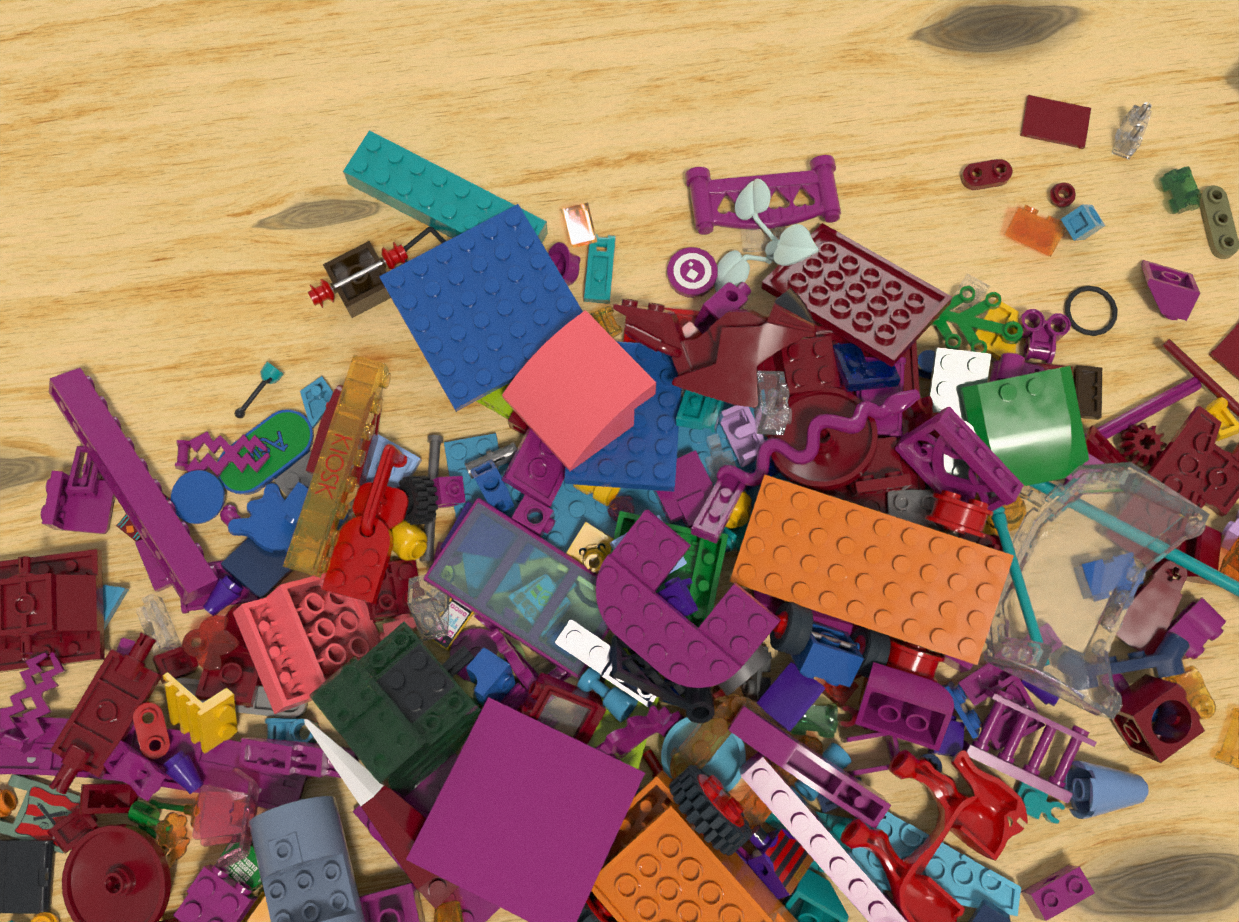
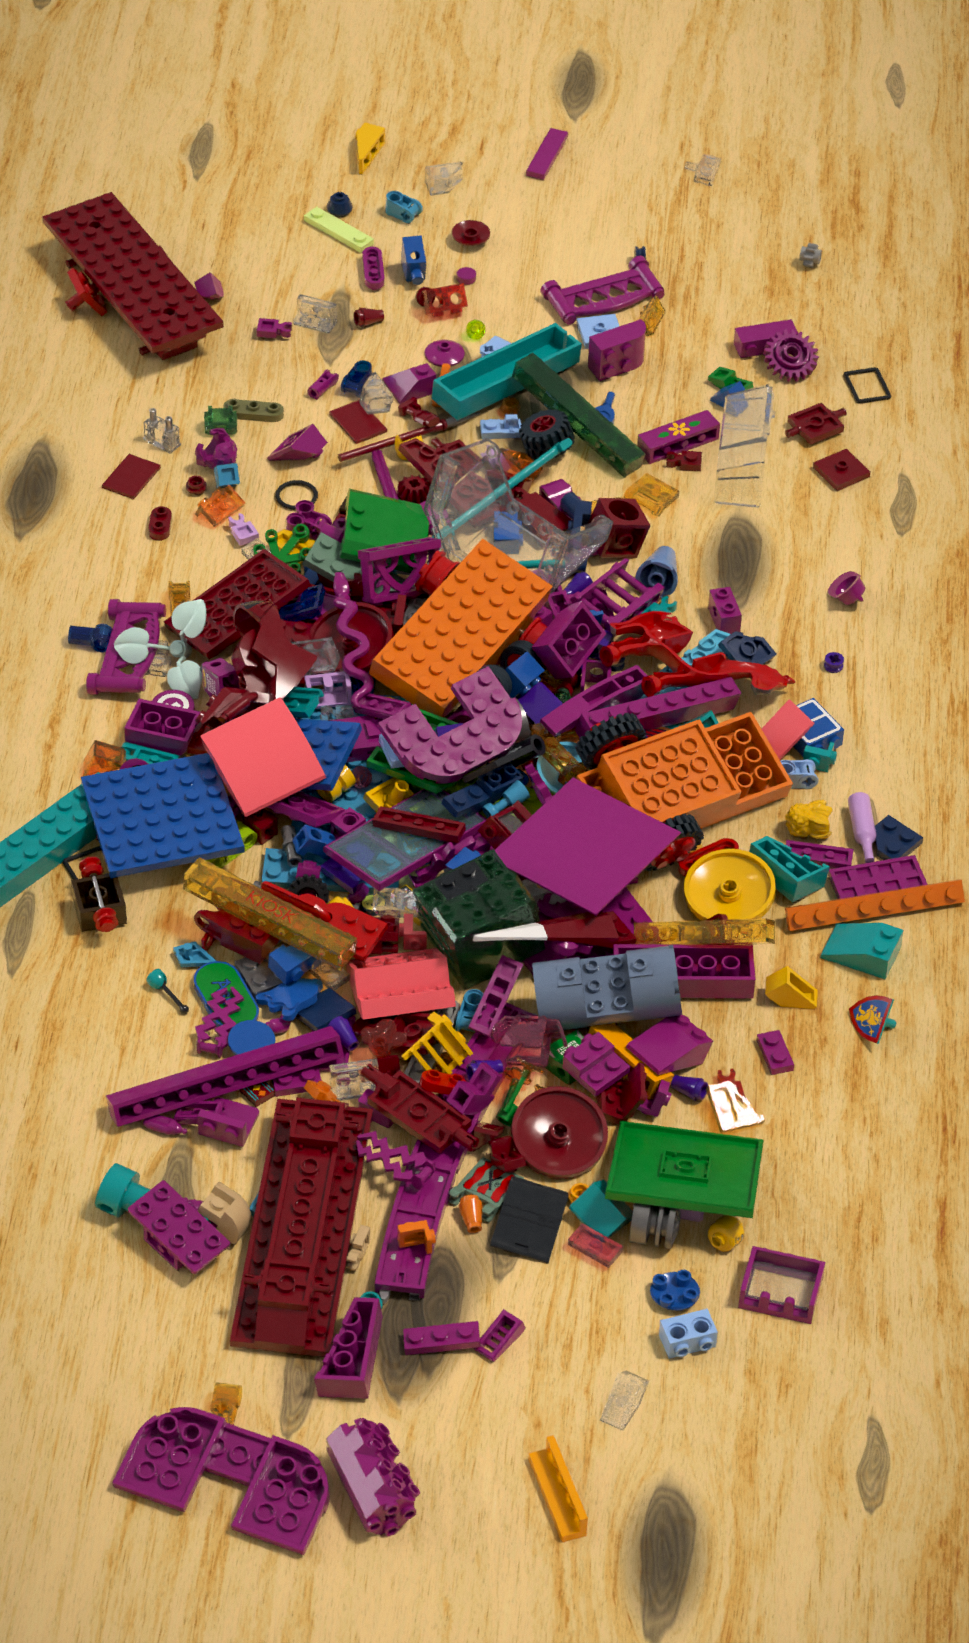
camera: 75 degrees left, 30 degrees down
none -> clear blue piece [68,624,112,652]
none -> magenta brick [124,698,200,756]
none -> magenta piece [143,1114,187,1135]
none -> clear yellow piece [169,581,191,615]
none -> magenta helmet [195,428,237,470]
none -> lavender plate [228,513,259,546]
none -> orange plate [304,1080,340,1102]
none -> dark red plate [372,806,466,843]

